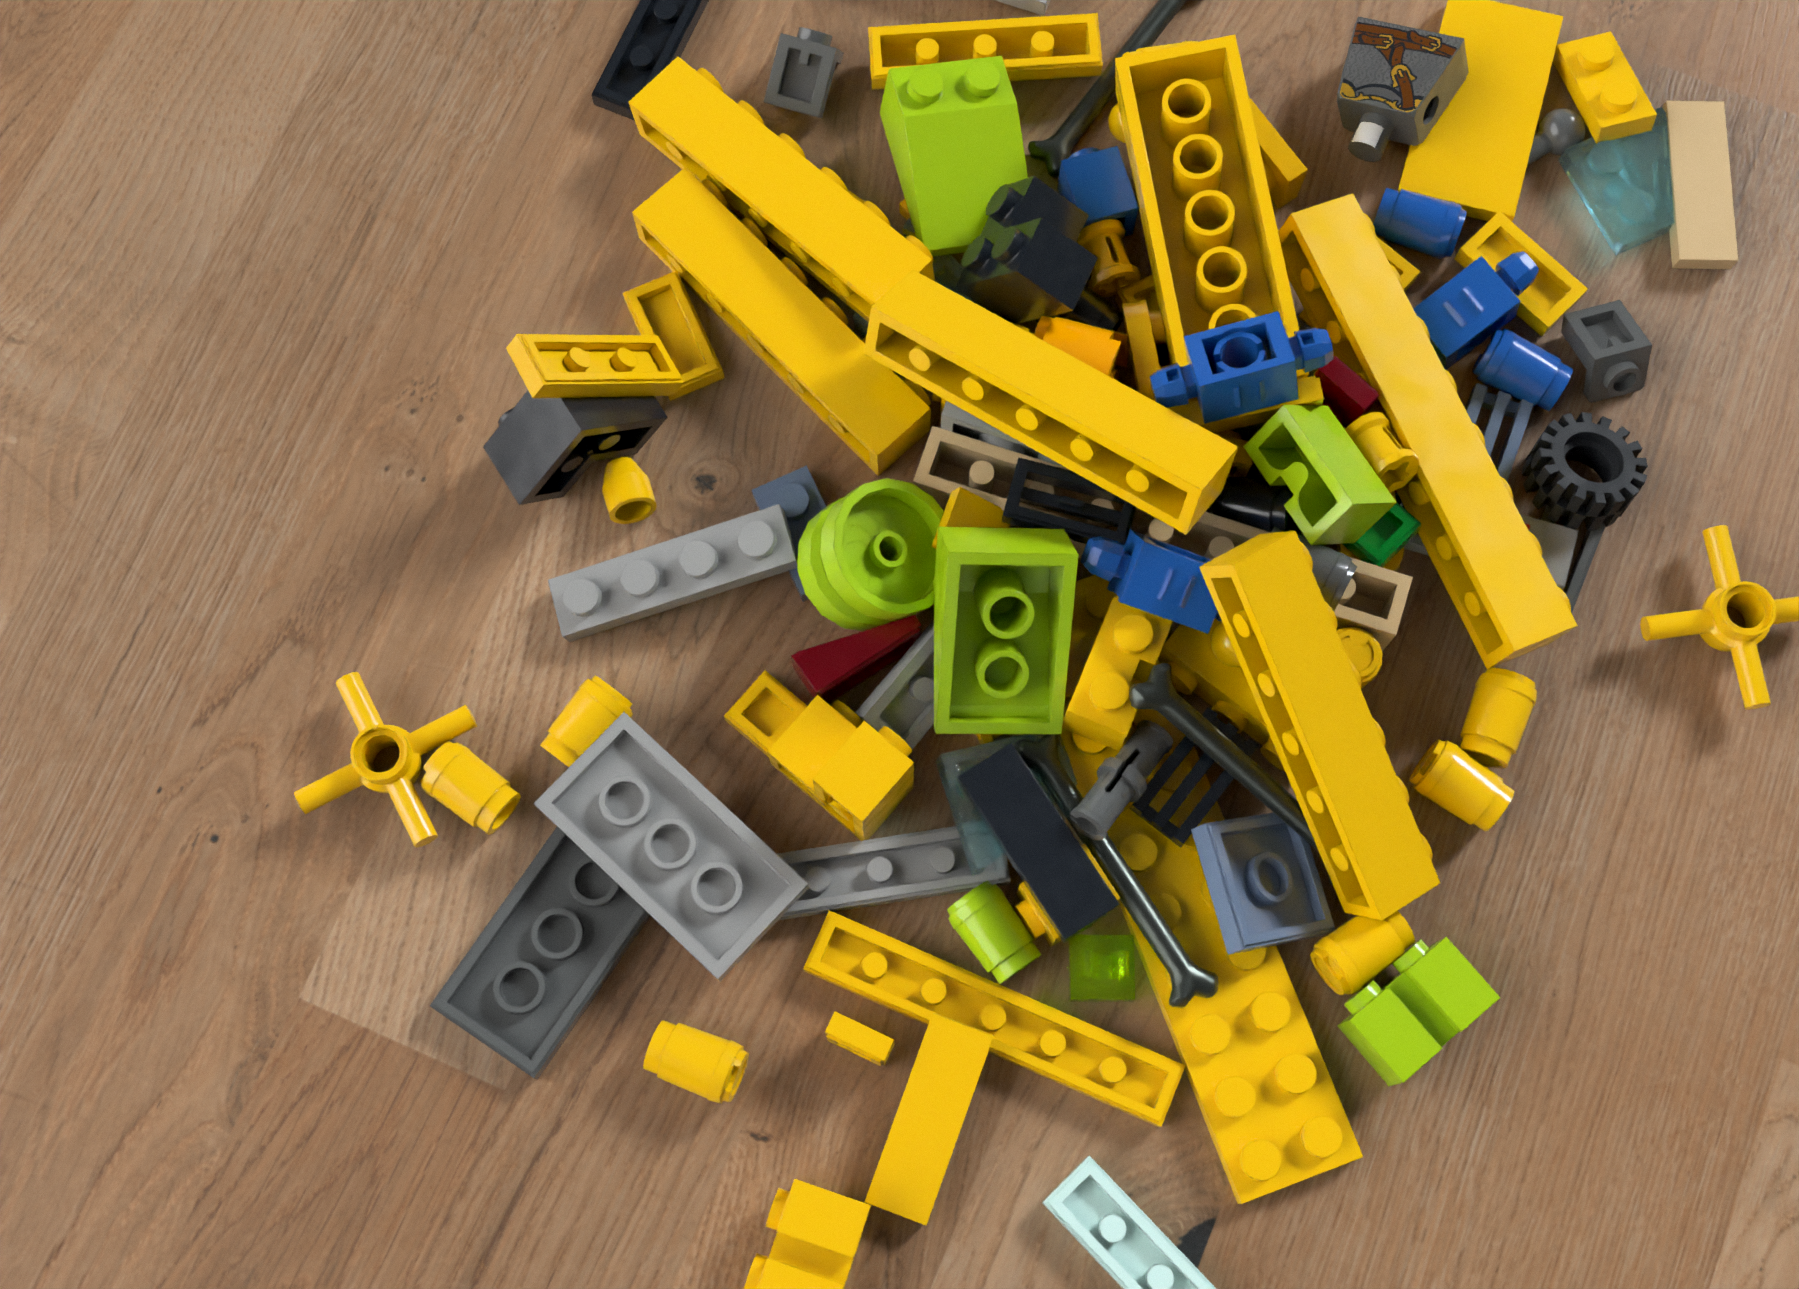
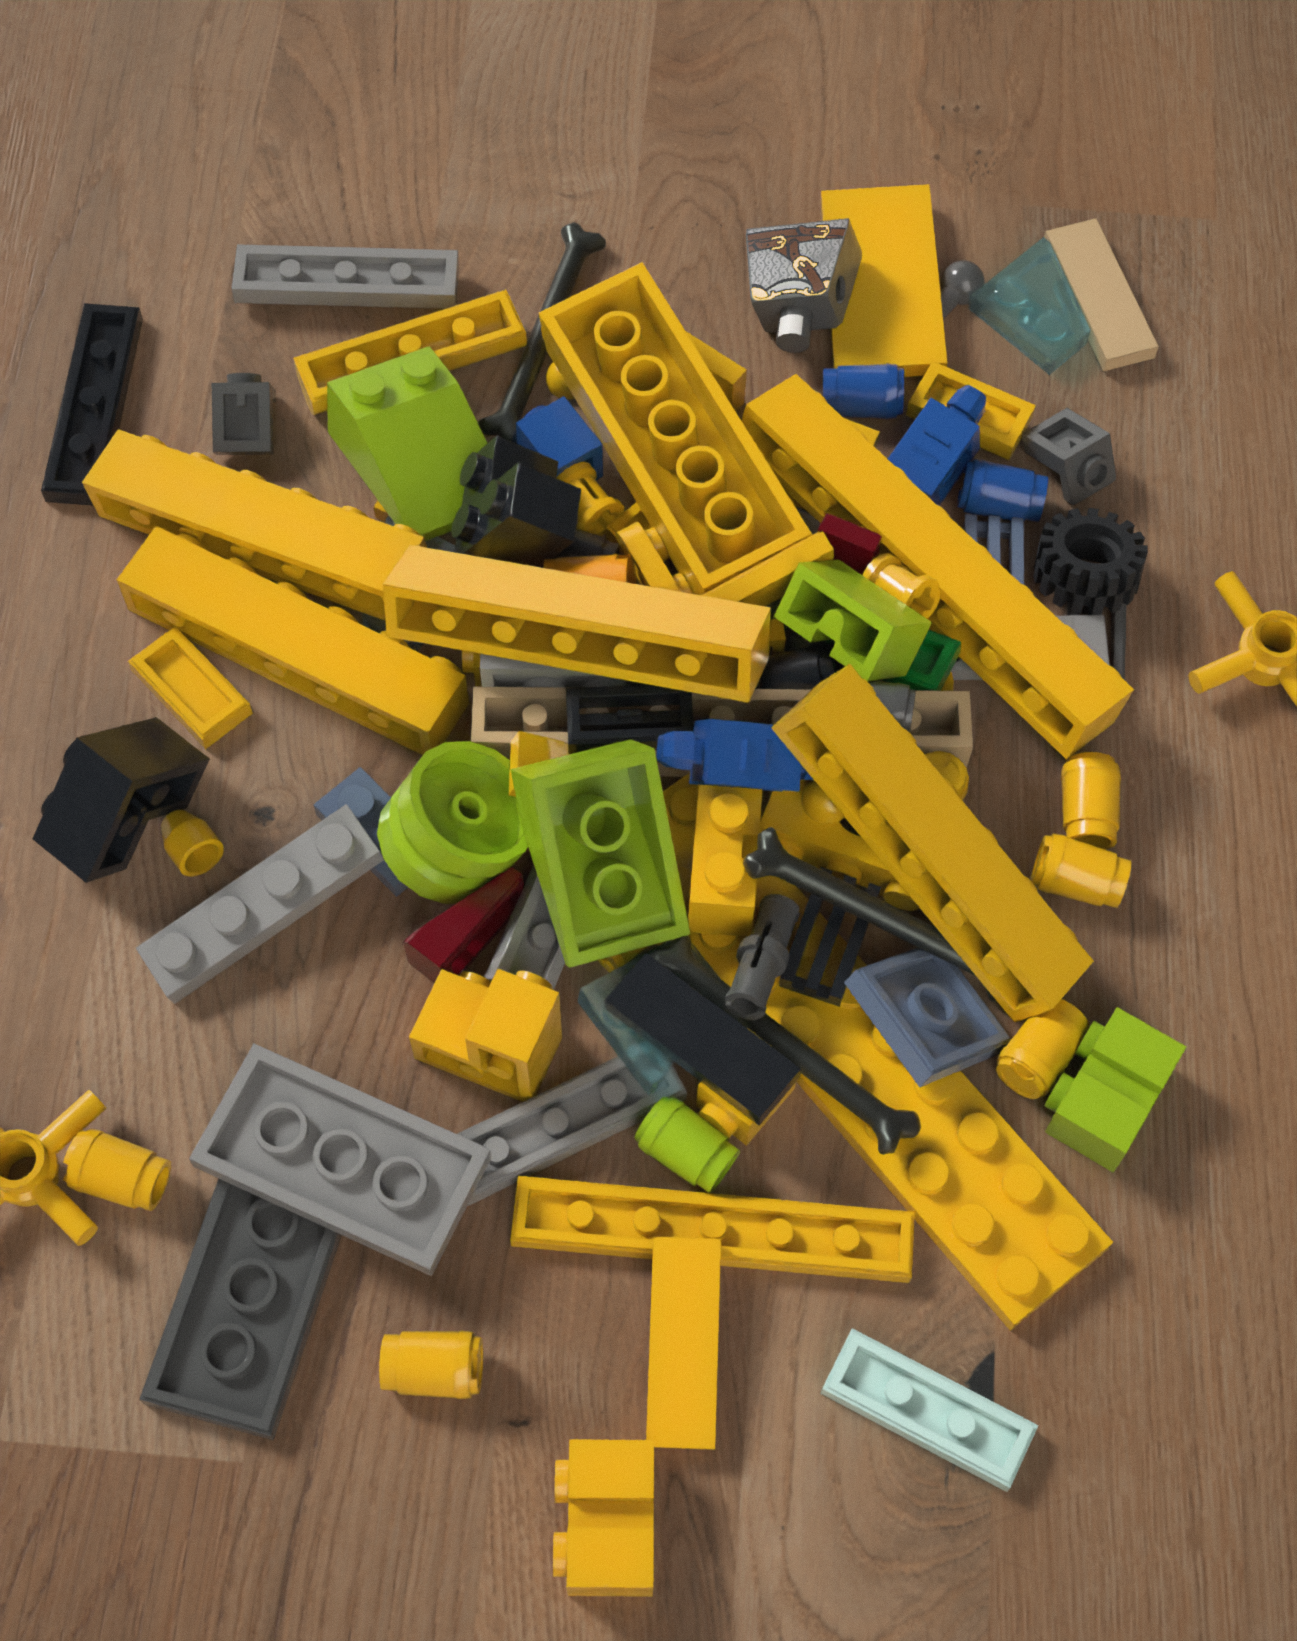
camera: 20 degrees left, 10 degrees down
yellow tile [506,334,684,398] -> none
yellow piece [540,675,633,767] -> none
yellow tile [724,670,807,757] -> none
yellow tile [825,1011,894,1067] -> none
clear neon green tile [1068,935,1135,1002] -> none
blue piece [1150,311,1334,424] -> none
yellow plate [1553,31,1657,144] -> none

